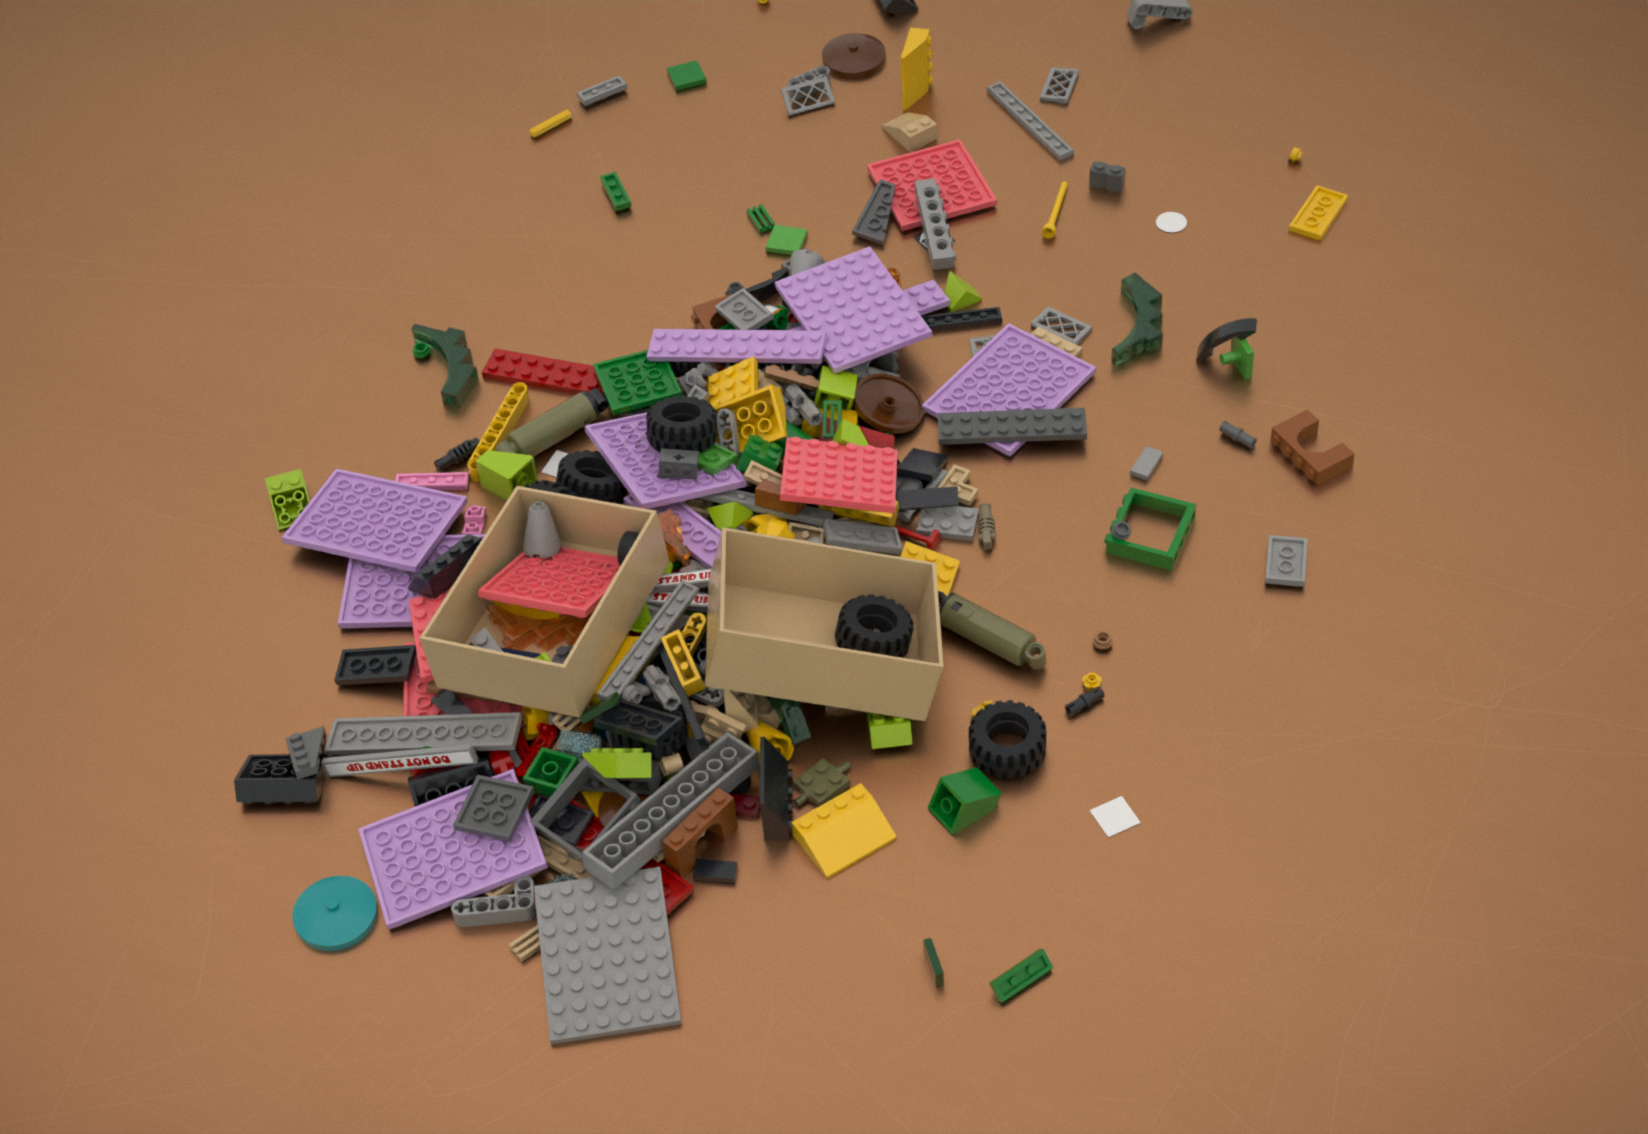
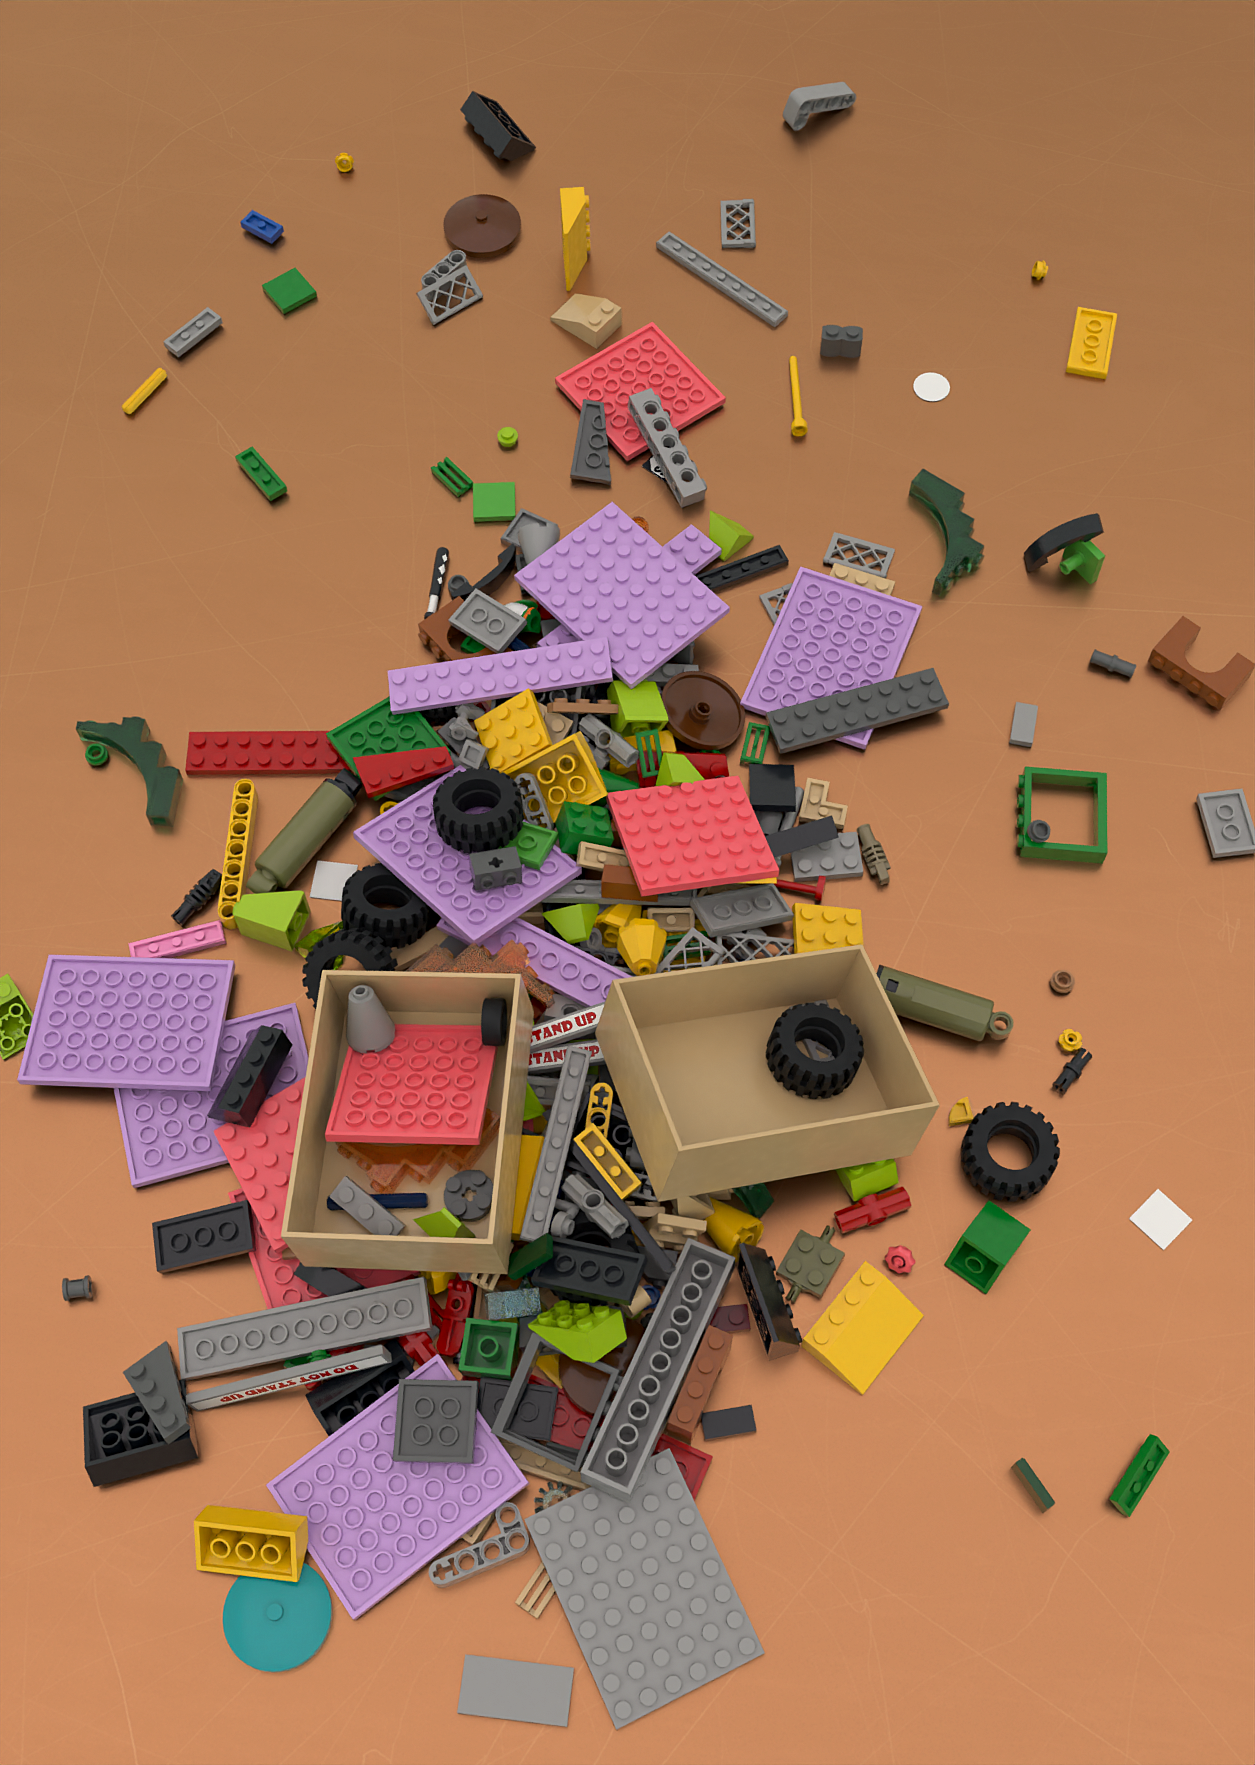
camera: 20 degrees left, 15 degrees up
bright pink slope [462,505,486,535] -> none
none -> dark grey bush [62,1275,93,1301]
none -> yellow slope [194,1505,308,1582]
none -> blue plate [240,210,284,244]
none -> red wing [353,746,454,798]
none -> black piece [424,547,449,619]
none -> light grey tile [457,1654,574,1727]
none -> lime plate [497,427,518,447]
none -> green tile [740,722,770,764]
none -> red piece [834,1186,912,1234]
none -> coral piece [884,1245,916,1274]

